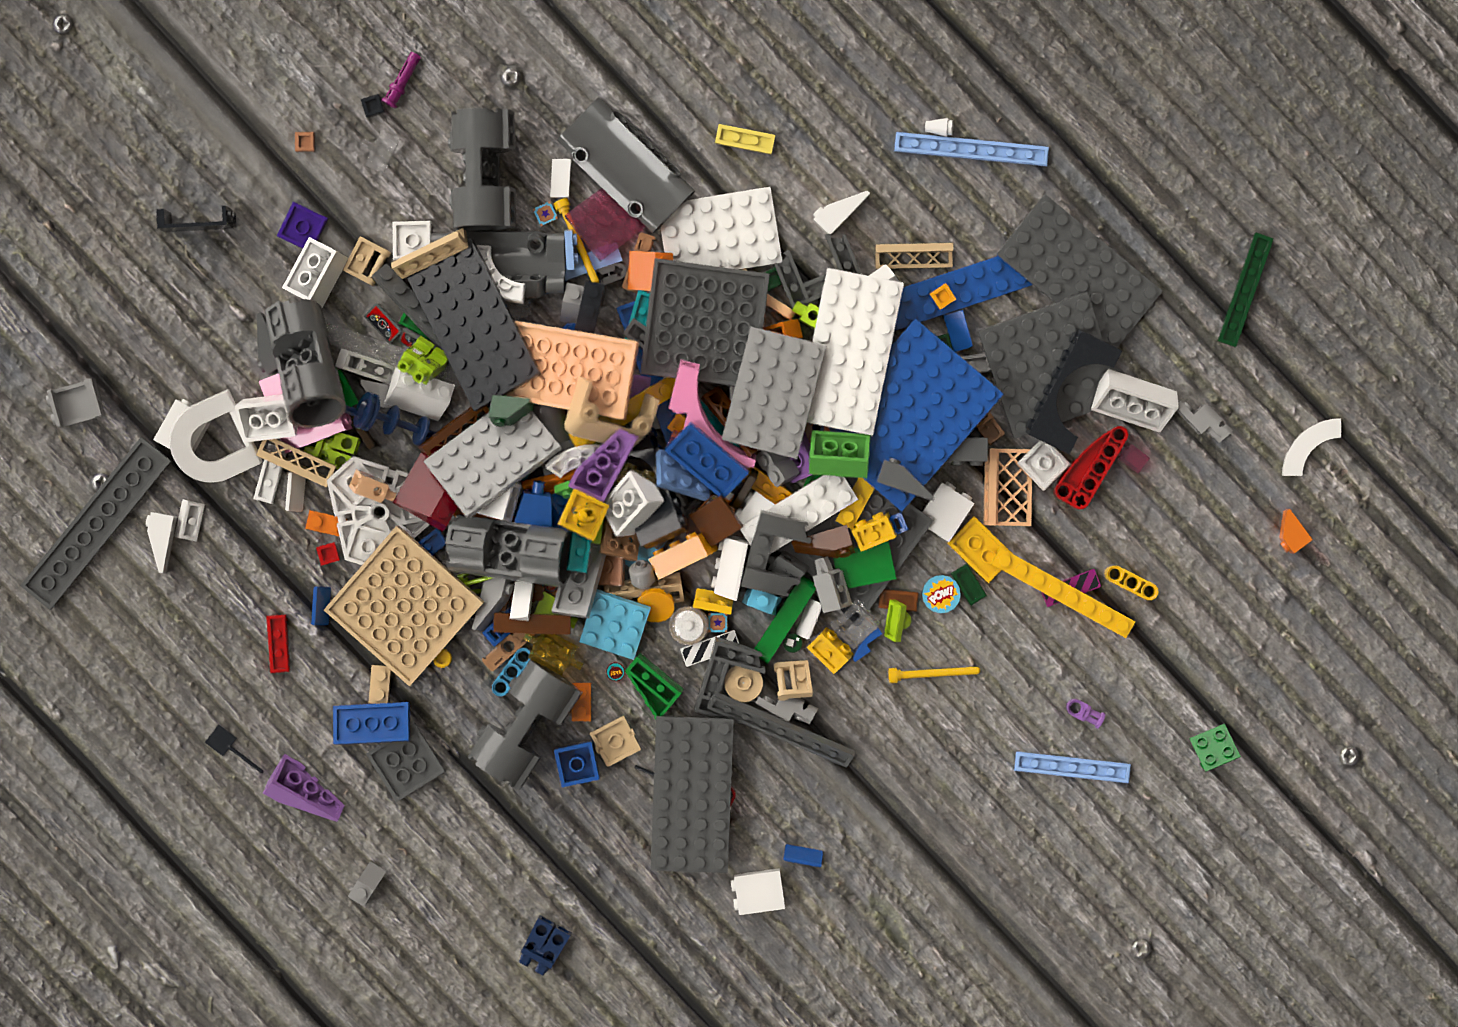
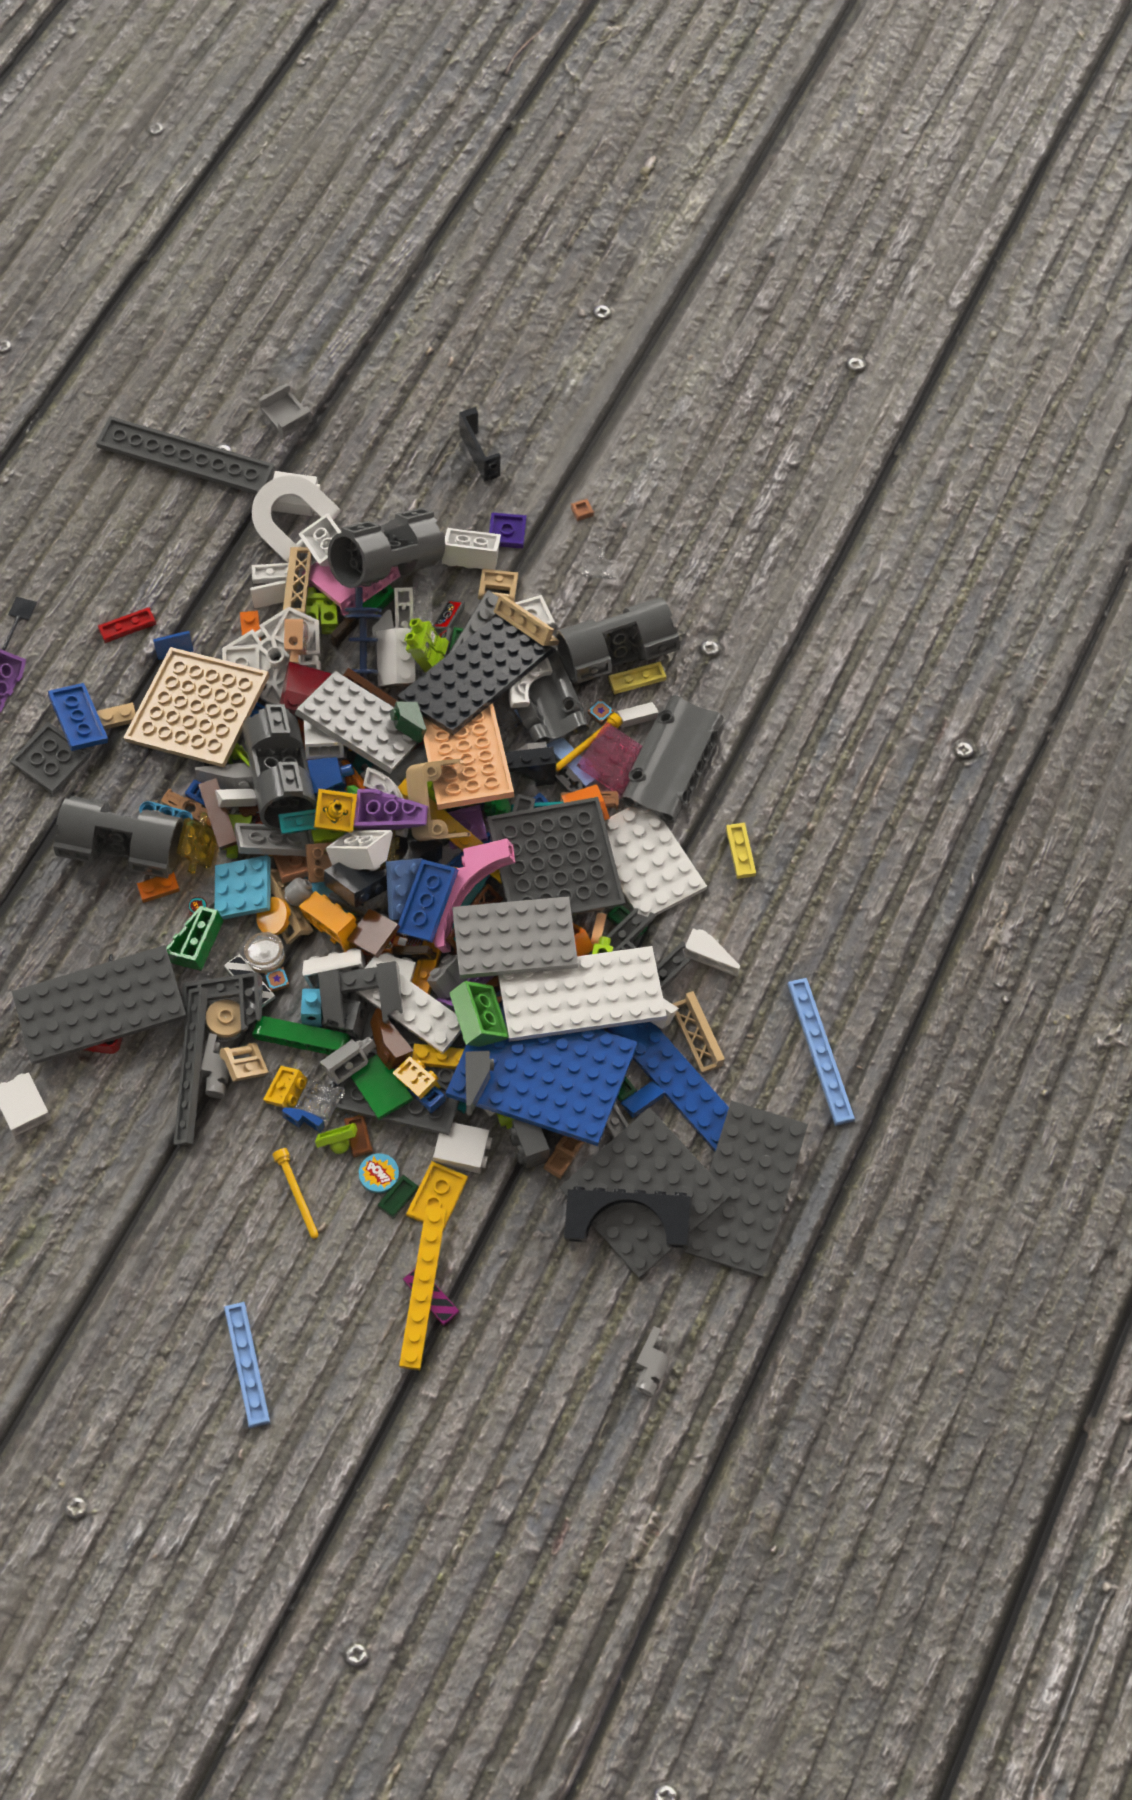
camera: 65 degrees right, 25 degrees down
white slope [146,512,177,573] -> none
white slope [175,499,205,542] -> none
red plate [316,542,340,566] -> none
black tile [361,94,385,118] -> none
magenta pin [381,52,421,109] -> none
yellow tile [433,648,452,668] -> none
blue brick [554,740,601,787] -> none
light blue plate [564,229,579,270] -> none
tan plate [590,715,641,767] -> none
yellow bracket [693,588,733,615] -> none
dark green tile [783,633,802,653] -> none
blue slope [783,844,823,867] -> none
white slope [796,599,822,640] -> none
white cone [925,118,953,137] -> none
light orange plate [929,283,956,310] -> none
light nougat fence [983,448,1032,526] -> none
white tile [1017,441,1071,491] -> none
red beam [1053,426,1128,509] -> none
medium lavender connector [1066,699,1106,729] -> none
white slope [1091,369,1179,432] -> none
yellow beam [1104,565,1158,600] -> none
clear pink brick [1118,444,1150,474] -> none
hinge [1189,724,1241,772] -> none
dark green plate [1217,232,1274,348] -> none
orange slope [1279,509,1313,554] -> none
white tile [1282,418,1341,476] -> none
none -> light yellow plate [608,662,666,694]

